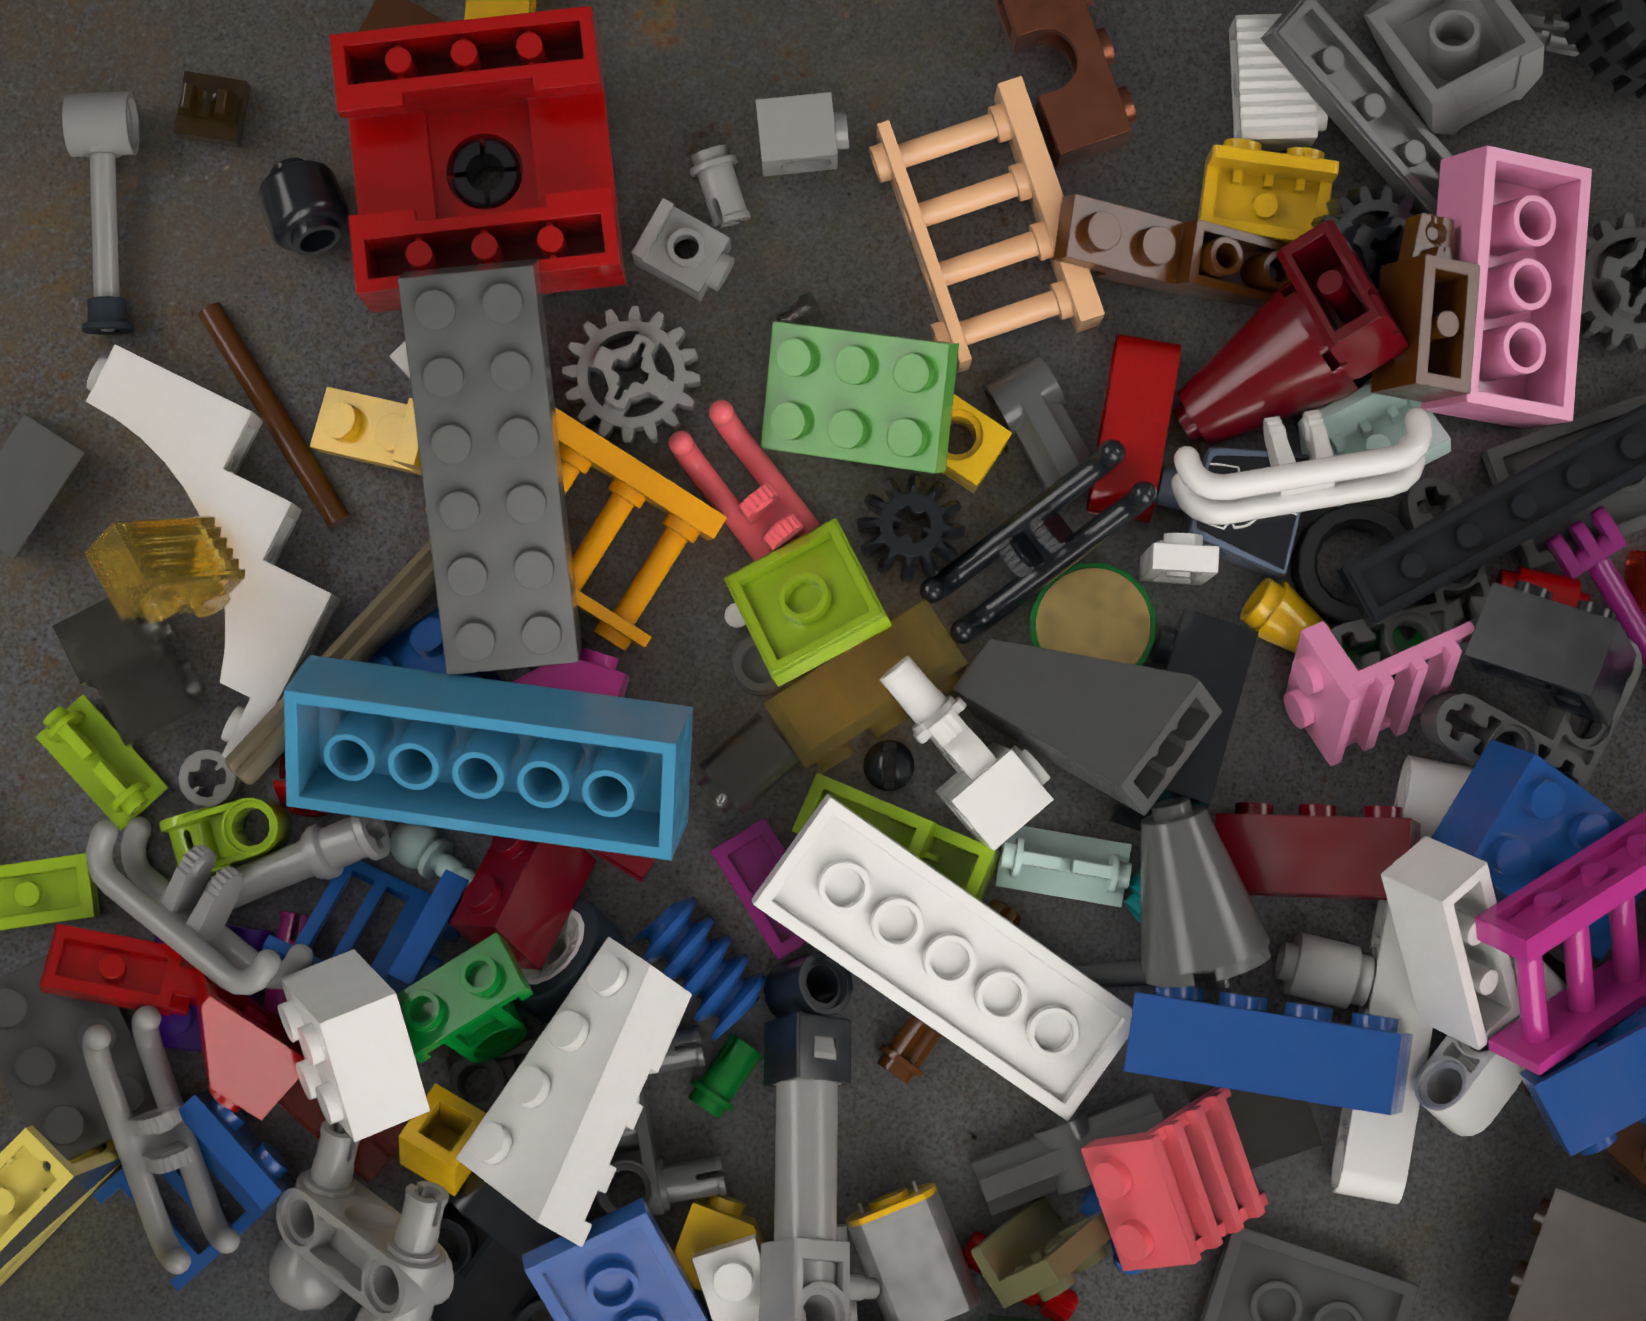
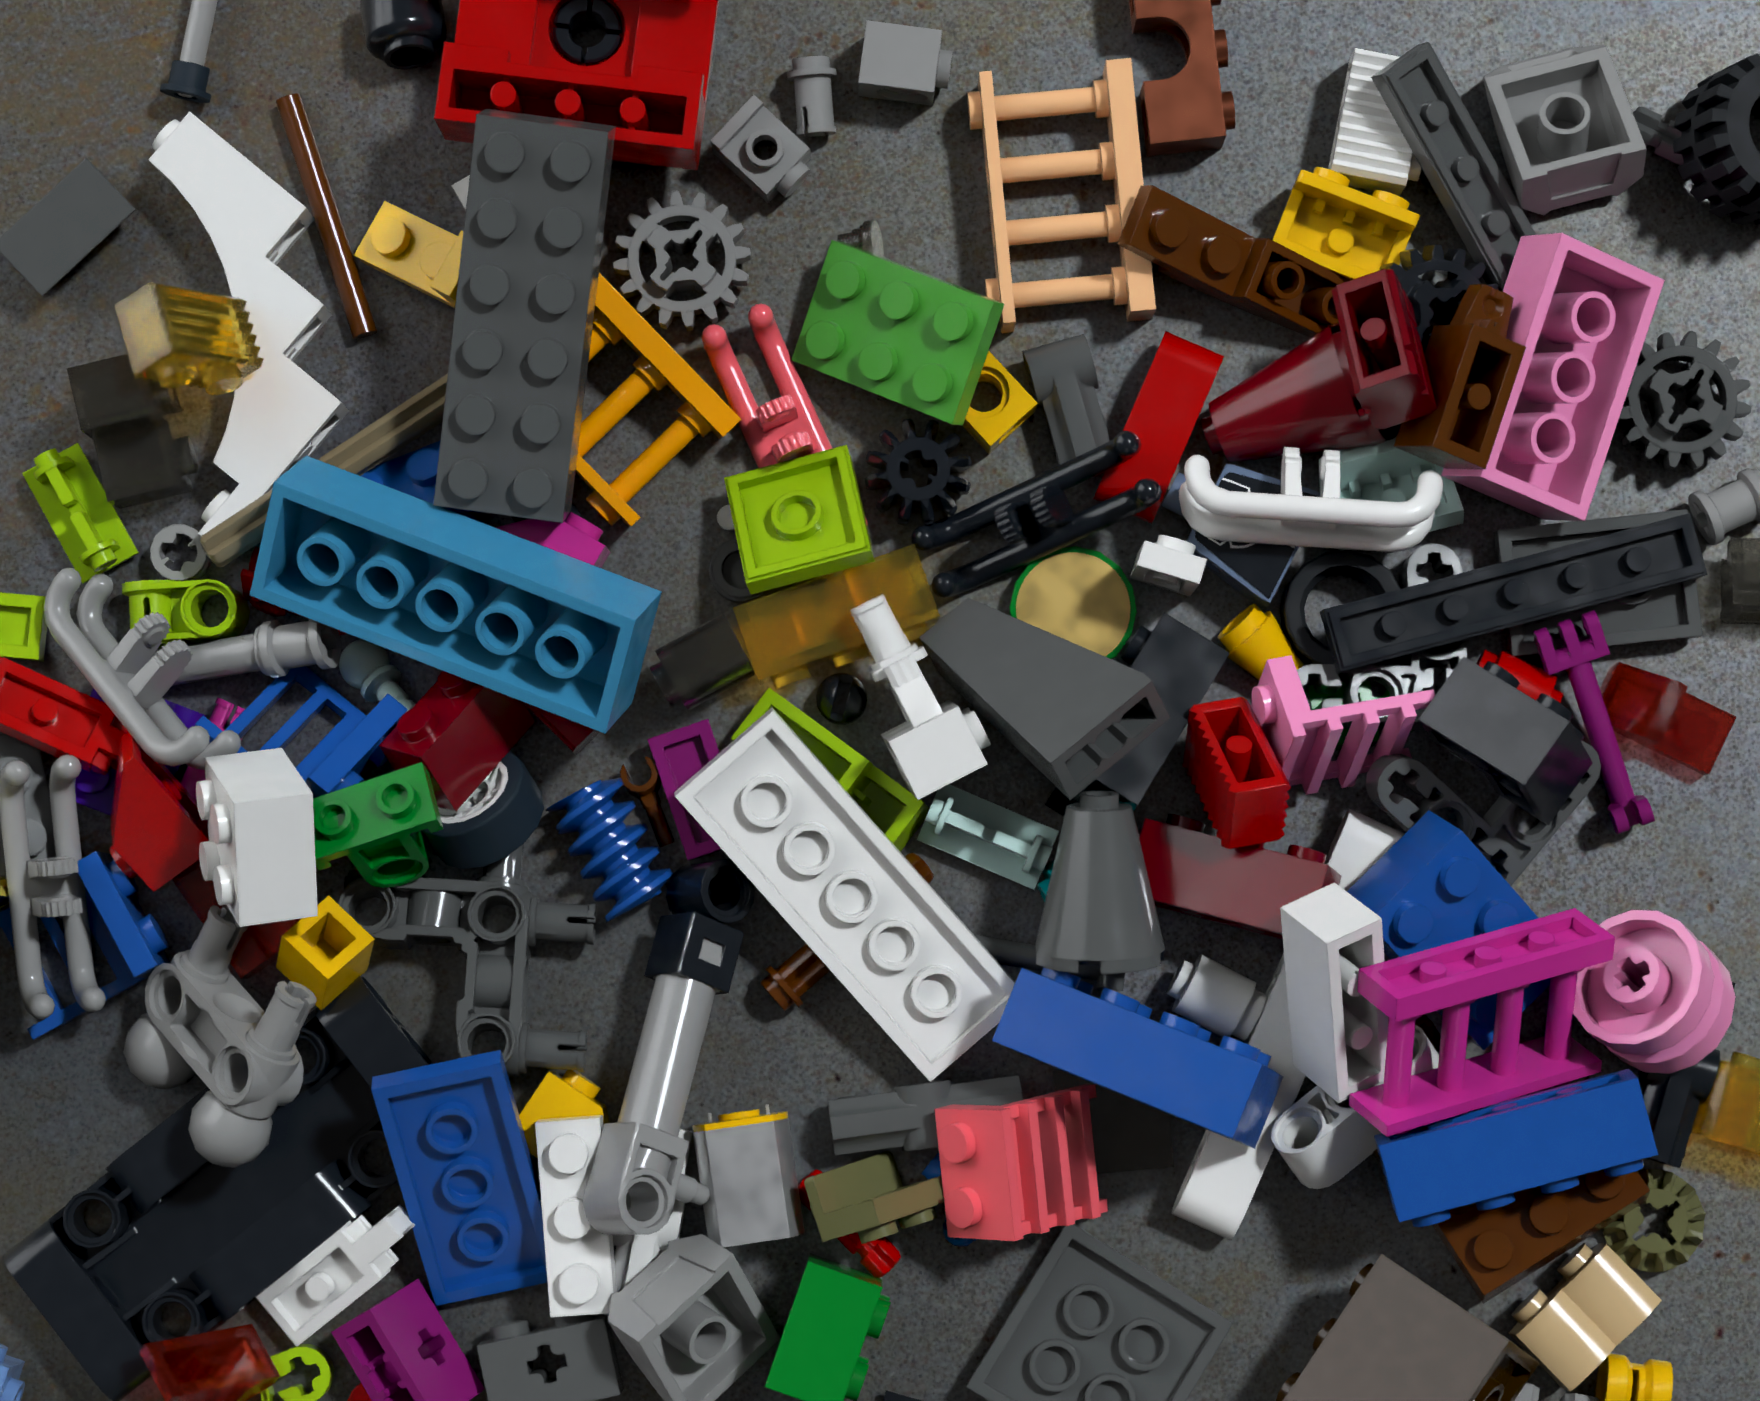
camera: 15 degrees right, 0 degrees up
white wedge [456,937,692,1247] -> none
green pin [688,1032,764,1119] -> none
none -> reddish brown hand [620,756,675,847]
none -> red brick [1183,697,1291,849]

